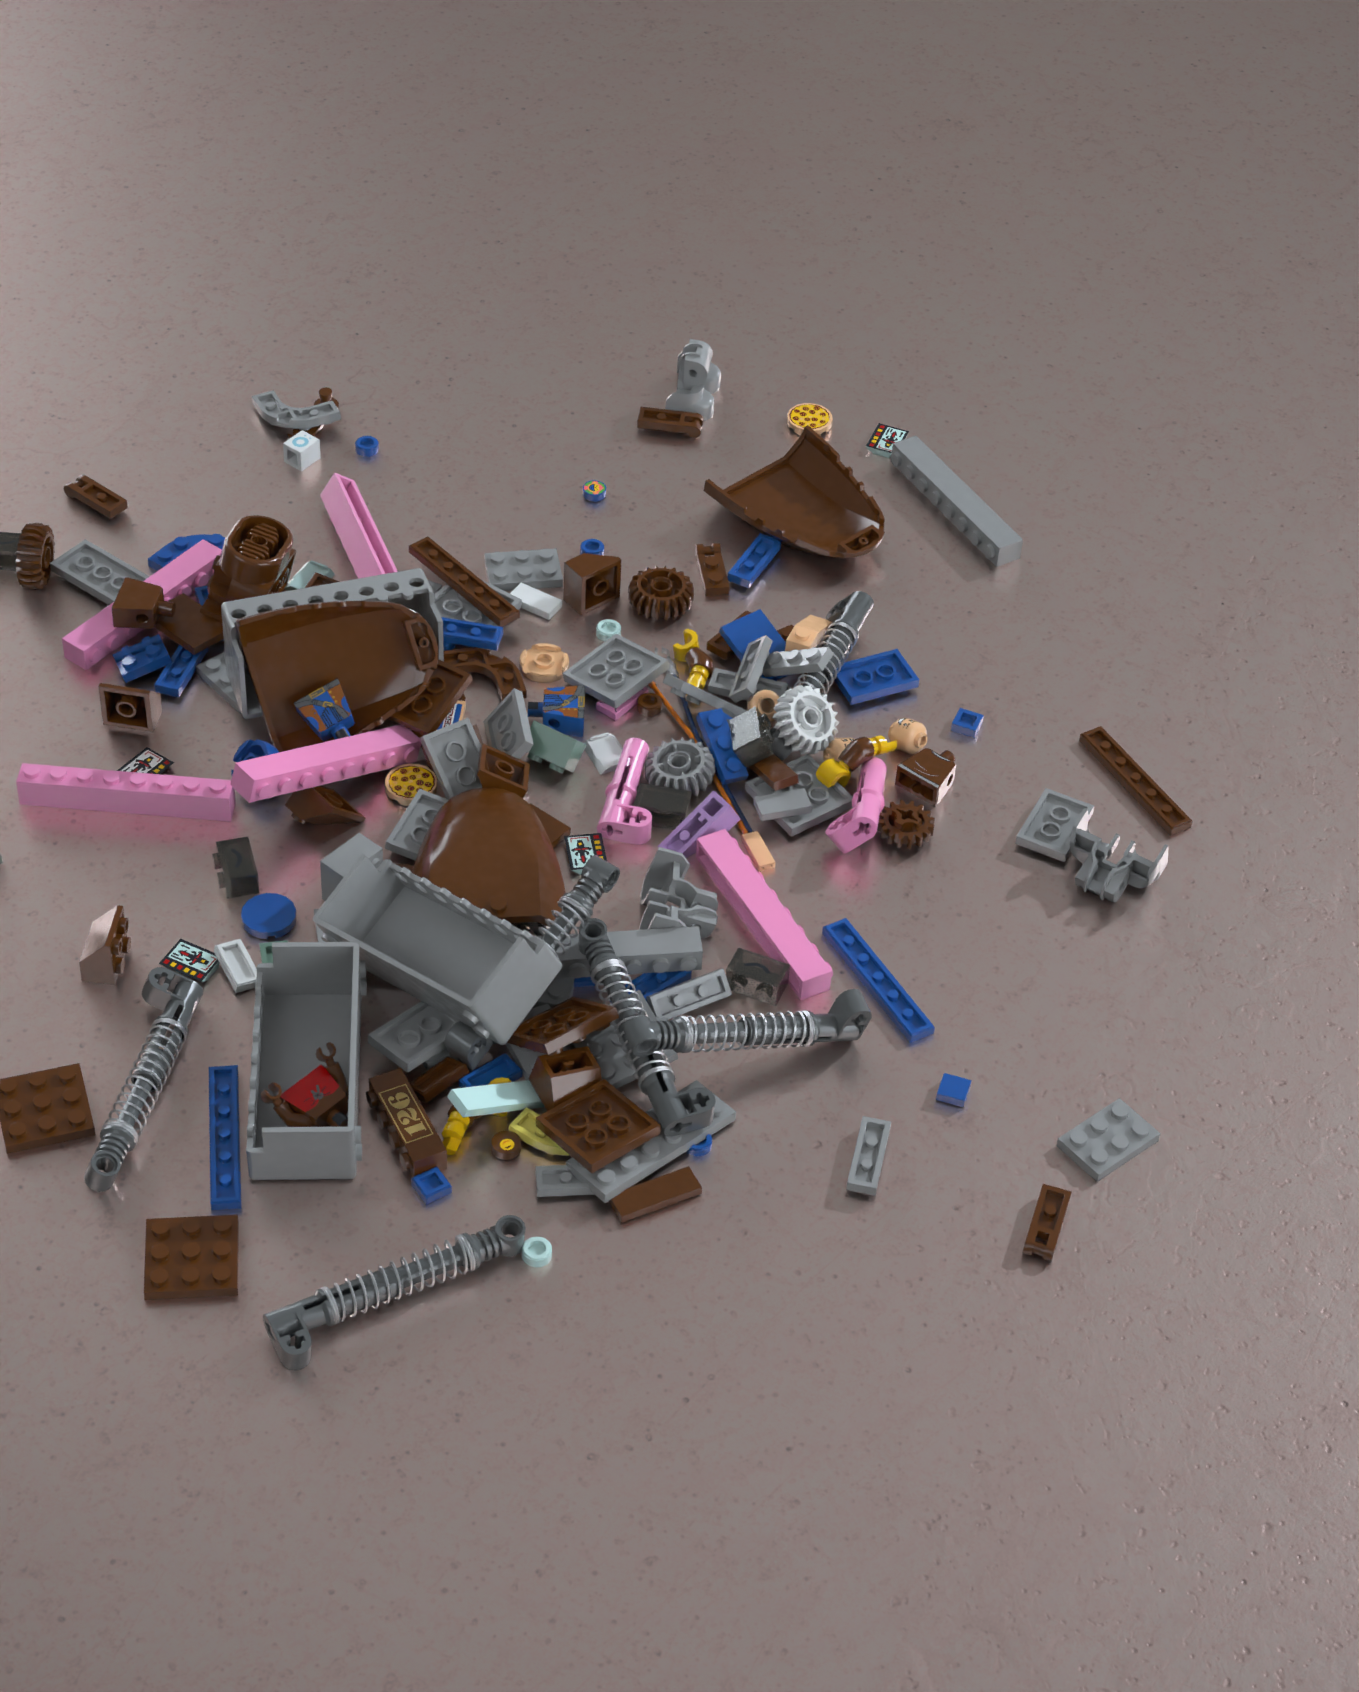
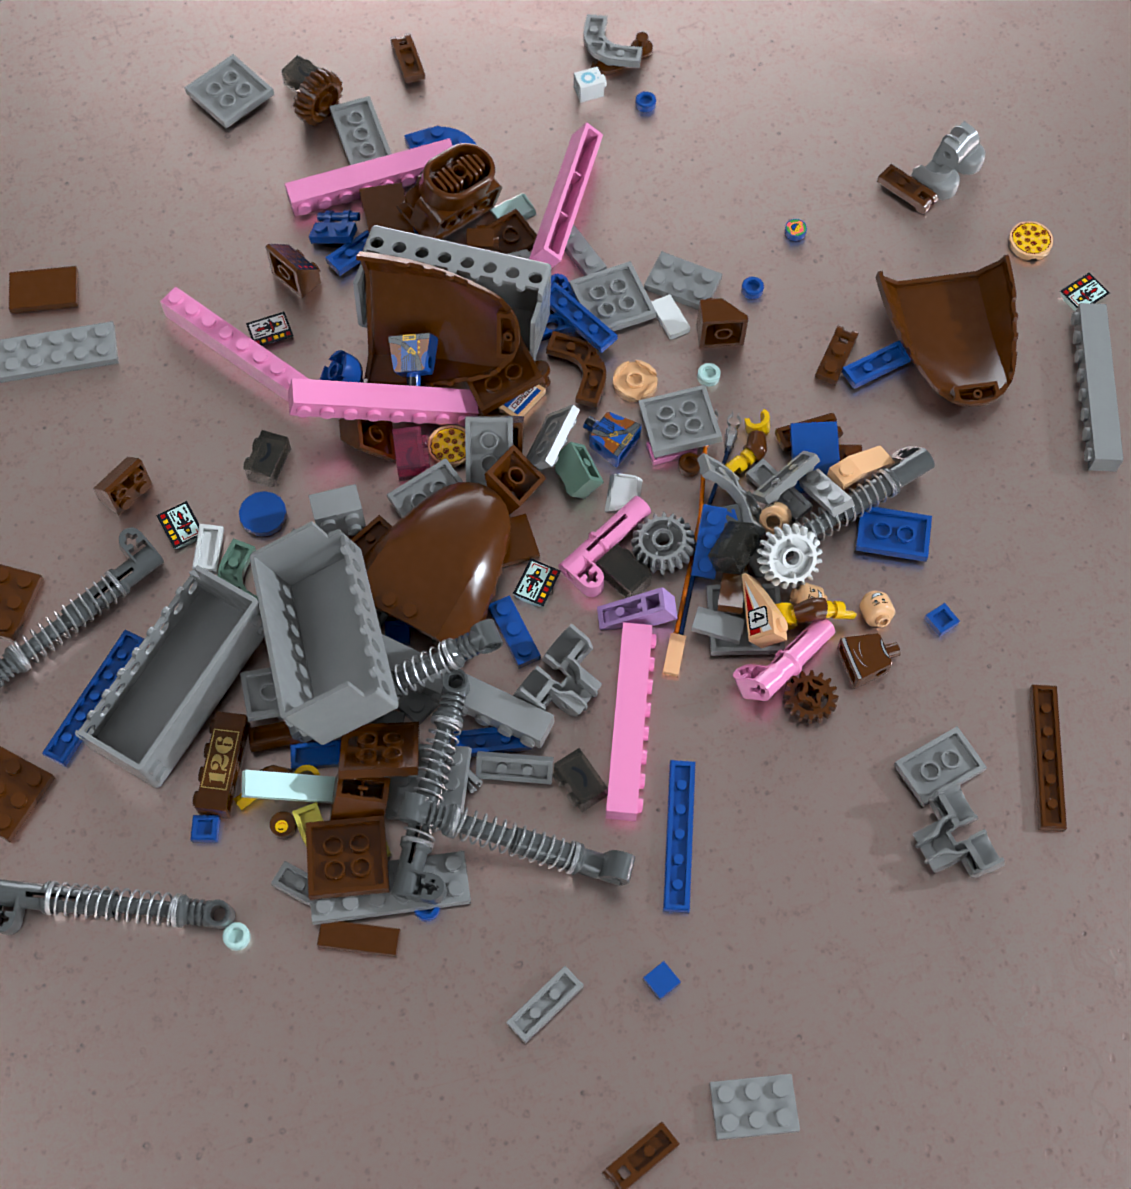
camera: 35 degrees right, 20 degrees up
reddish brown torso [112,577,176,629] -> none
reddish brown torso [261,1042,349,1127] -> none
reddish brown tile [409,536,520,627] -> none
reddish brown gear [628,566,694,621] -> none
none -> clear pink brick [392,426,430,481]
none -> blue plate [488,595,541,669]
none -> light nougat slope [742,573,788,648]

